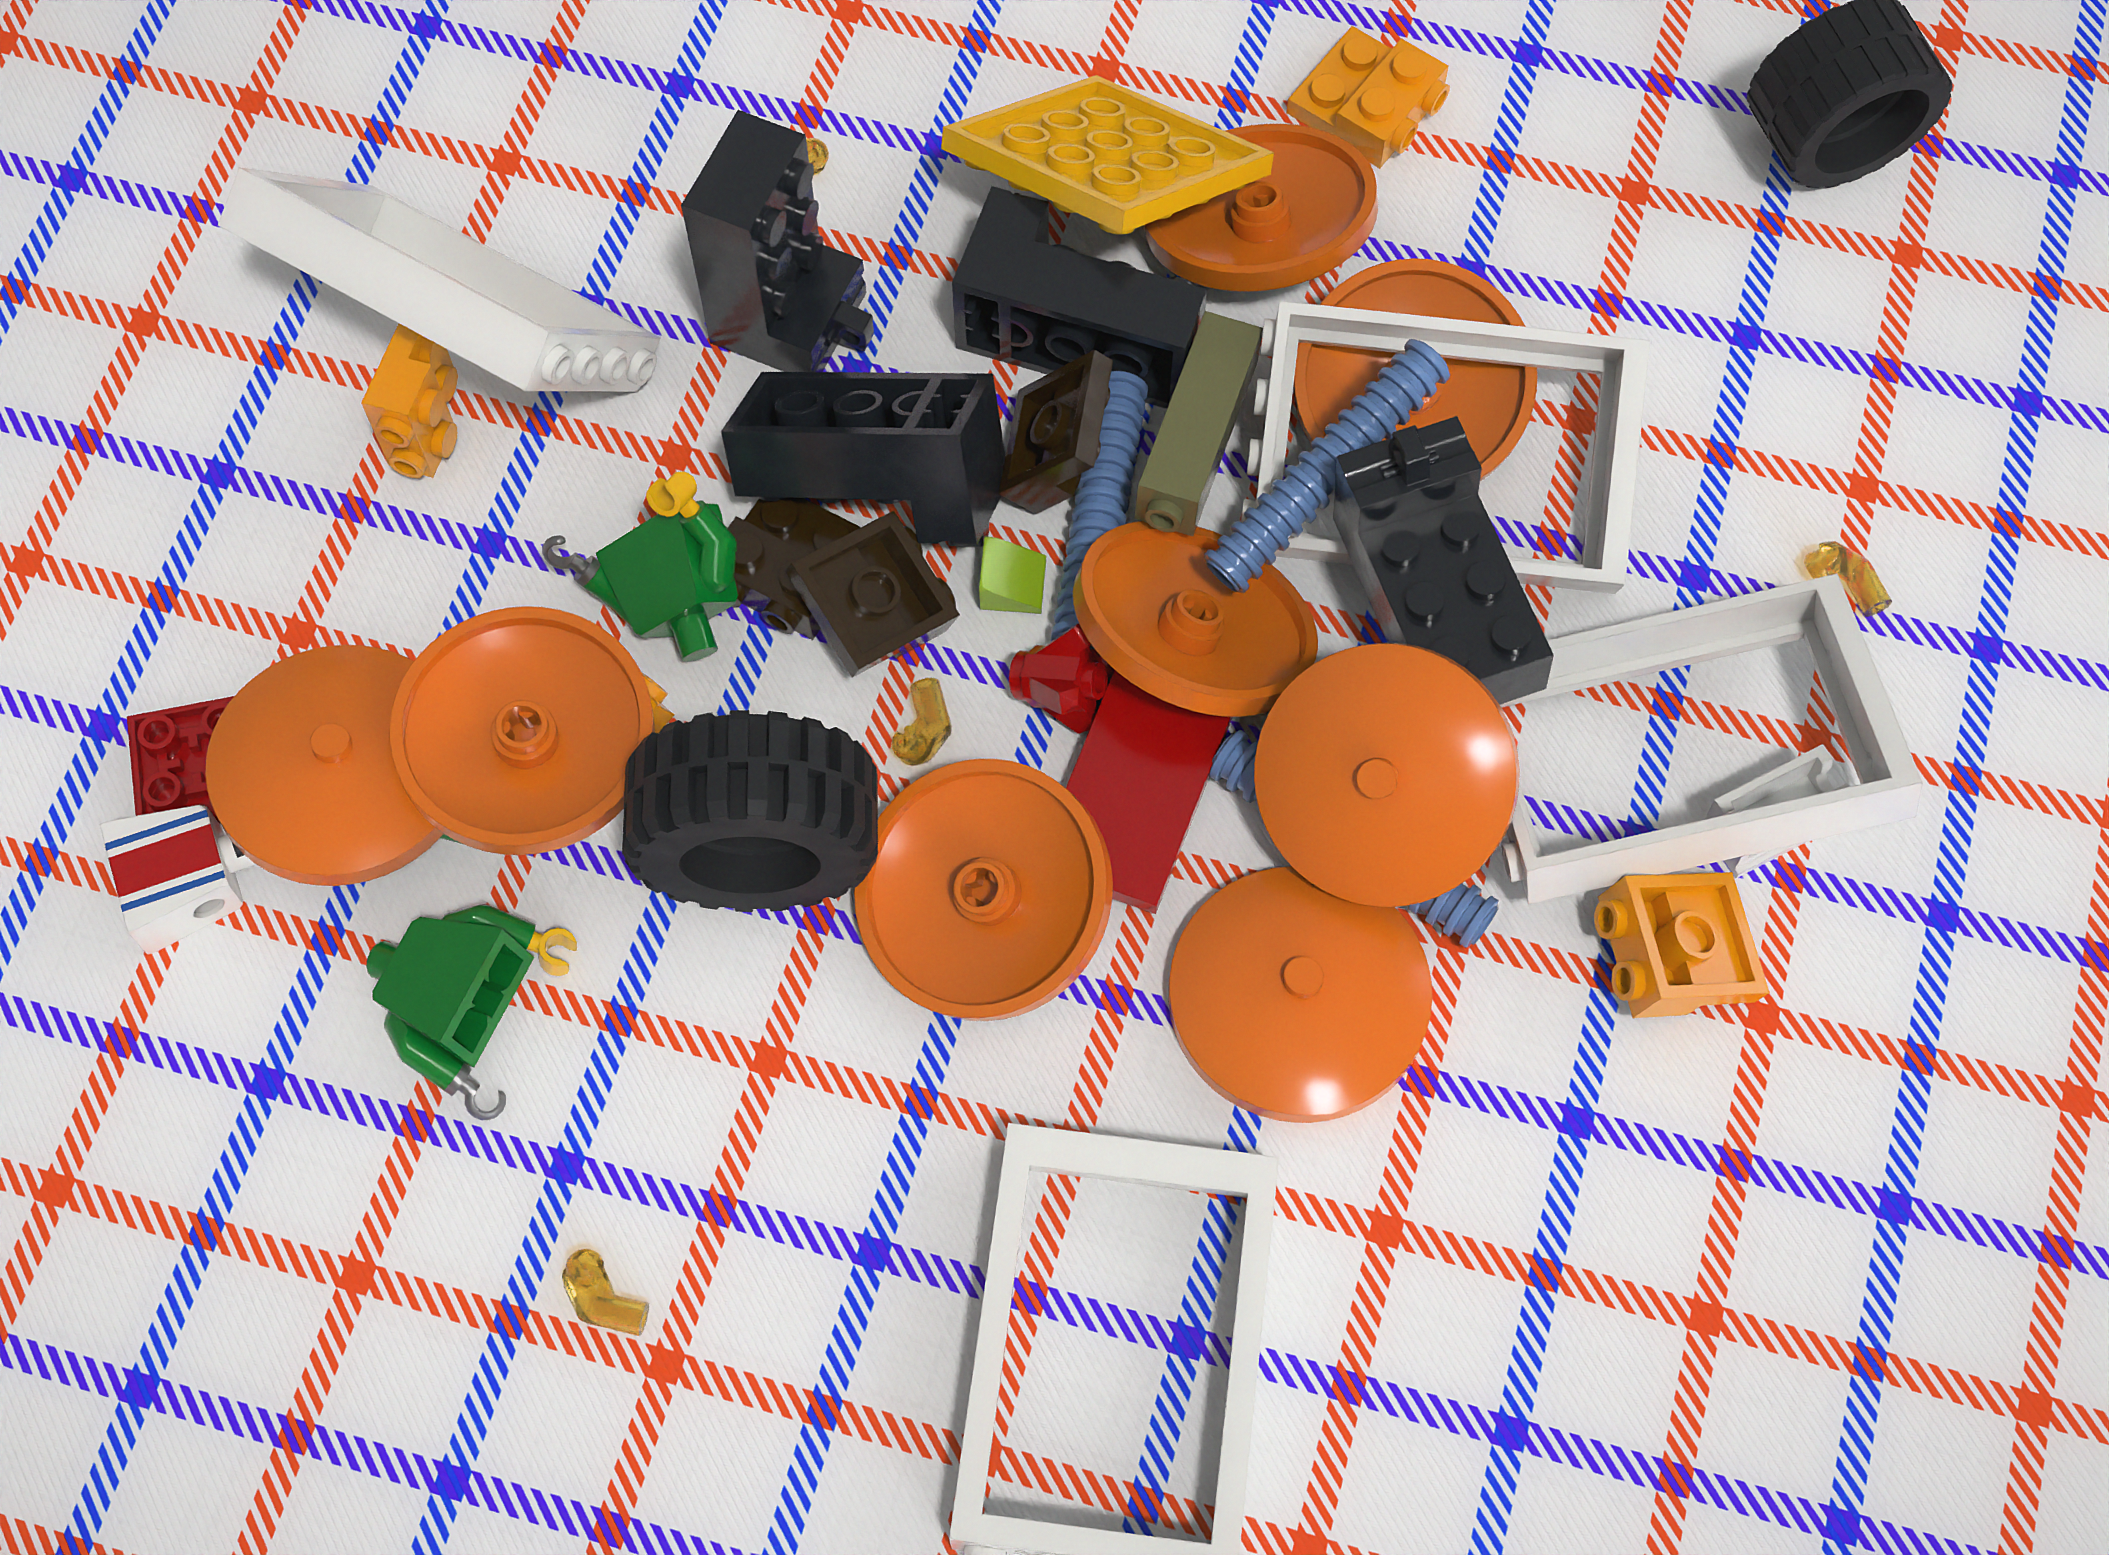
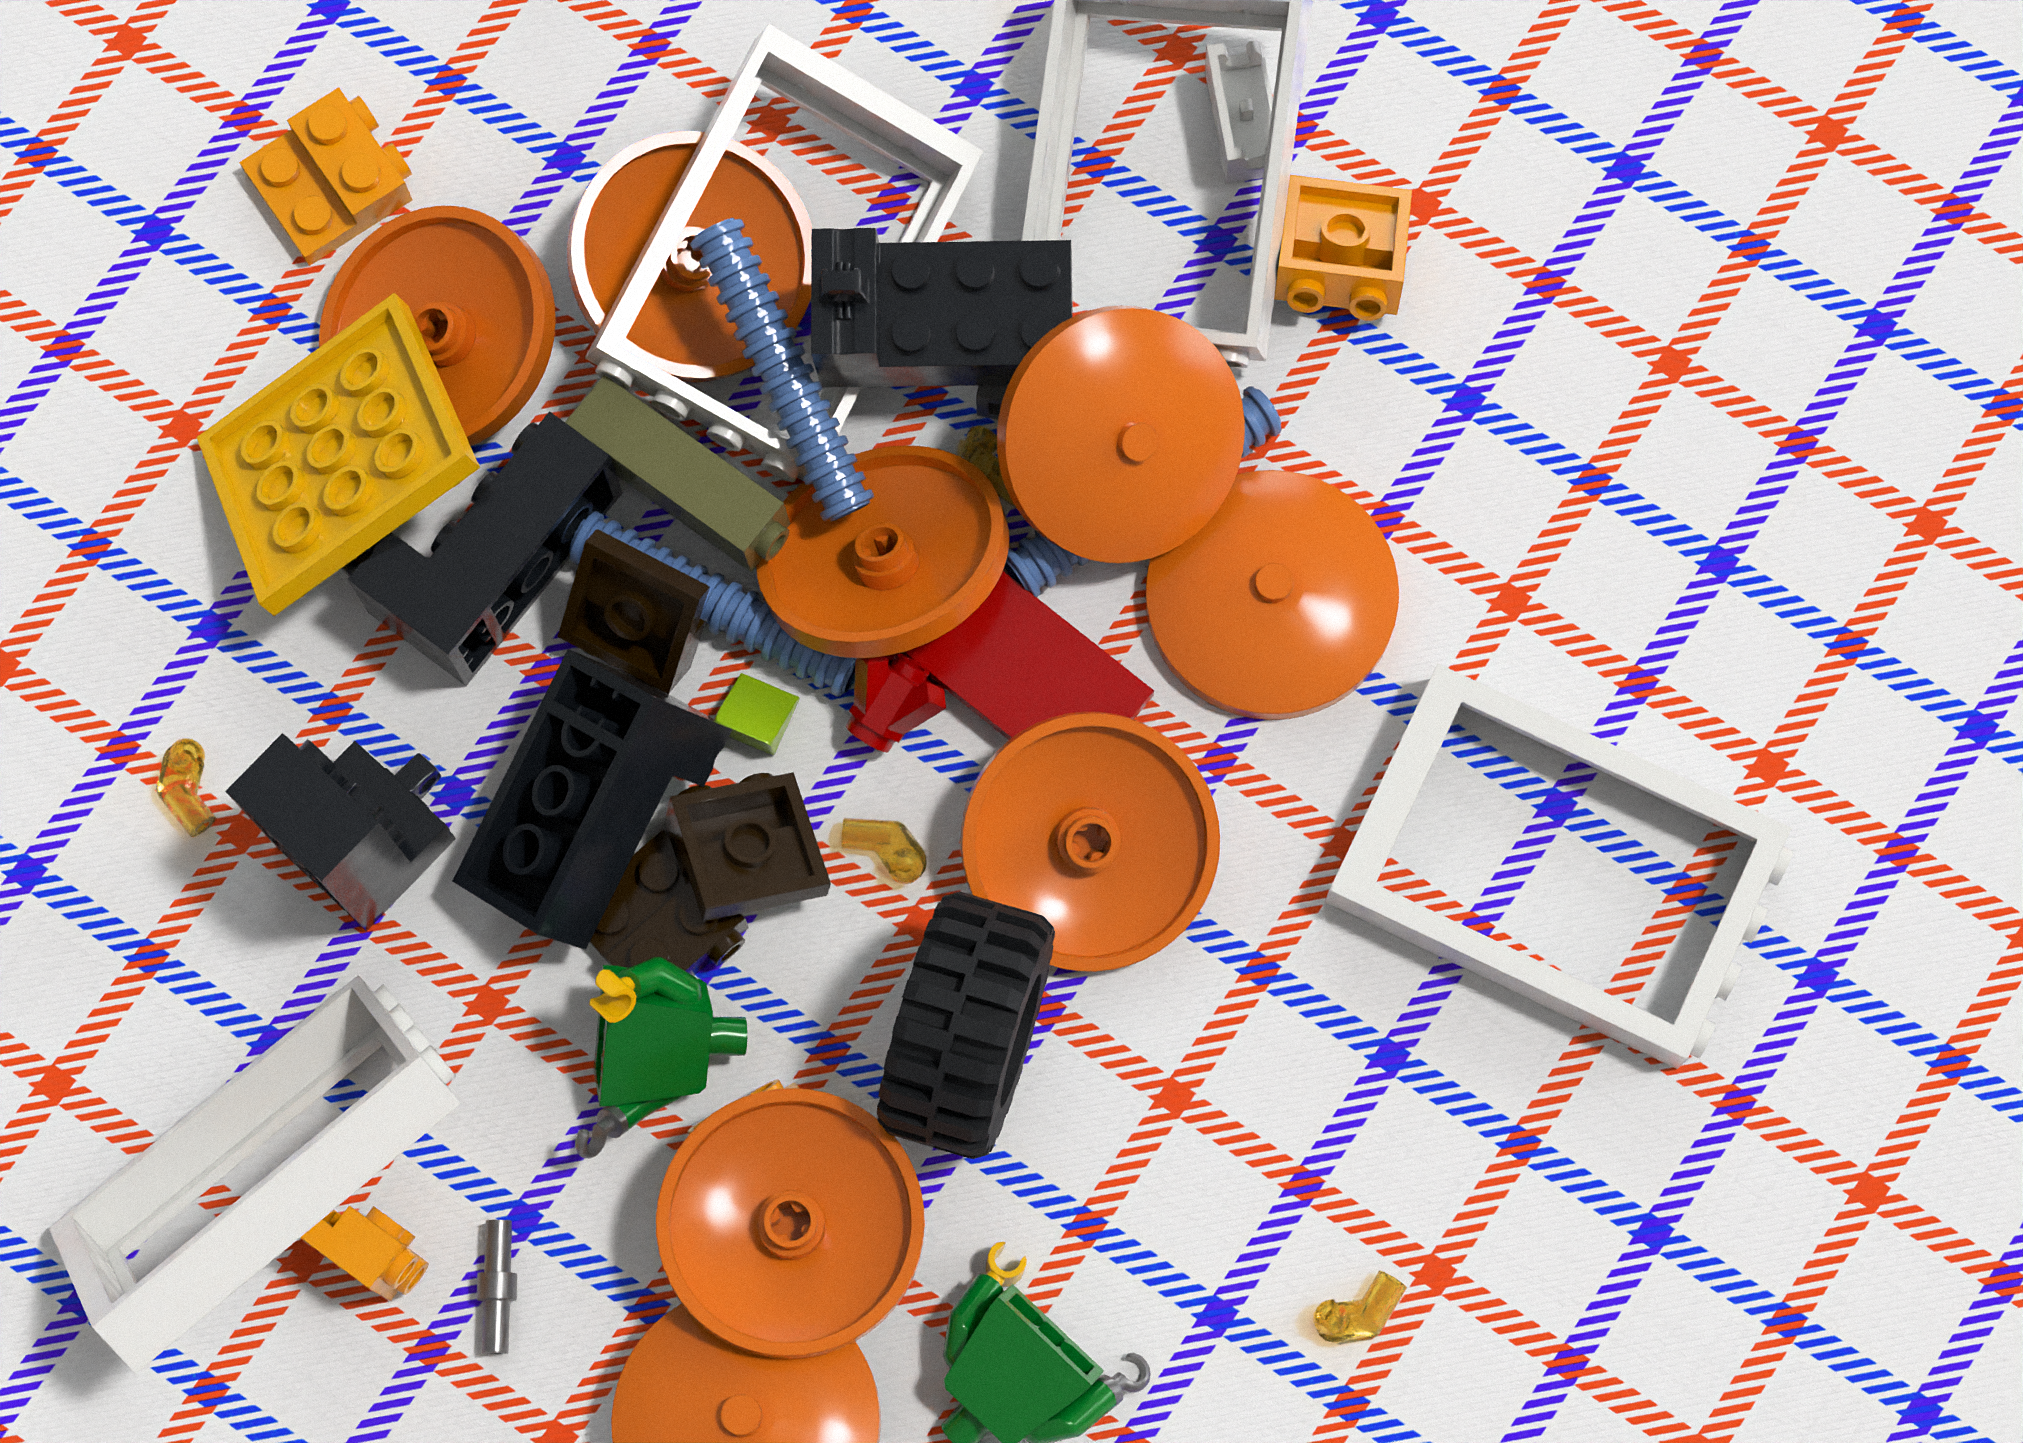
camera: 70 degrees left, 10 degrees up
none -> flat silver bar [477,1220,517,1354]

